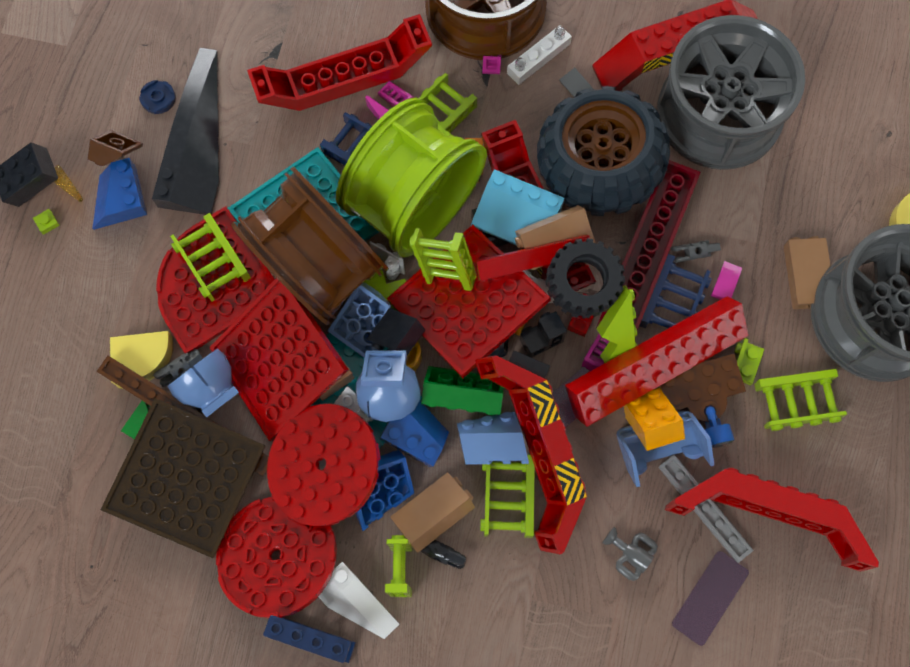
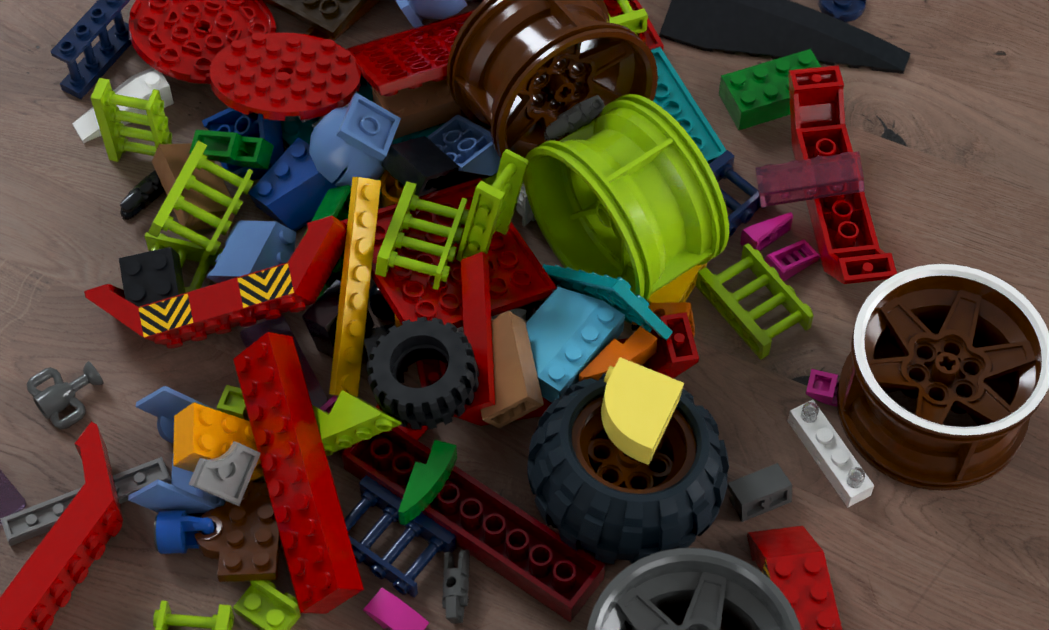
camera: 100 degrees right, 15 degrees down
none -> black brick [119,247,186,307]
none -> lime fence [148,141,254,262]
none -> green slope [189,130,274,170]
none -> light grey tile [189,442,261,506]
none -> lime plate [217,385,247,419]
none -> yellow plate [329,177,381,397]
none -> lime fence [375,181,469,290]
none -> green slope [398,440,457,525]
none -> teal wing [542,264,673,340]
none -> dark grey hinge [543,95,605,141]
none -> orange slope [579,326,658,382]
none -> light yellow brick [601,357,684,465]
none -> green brick [719,49,821,131]
none -> clear pink brick [755,151,865,207]

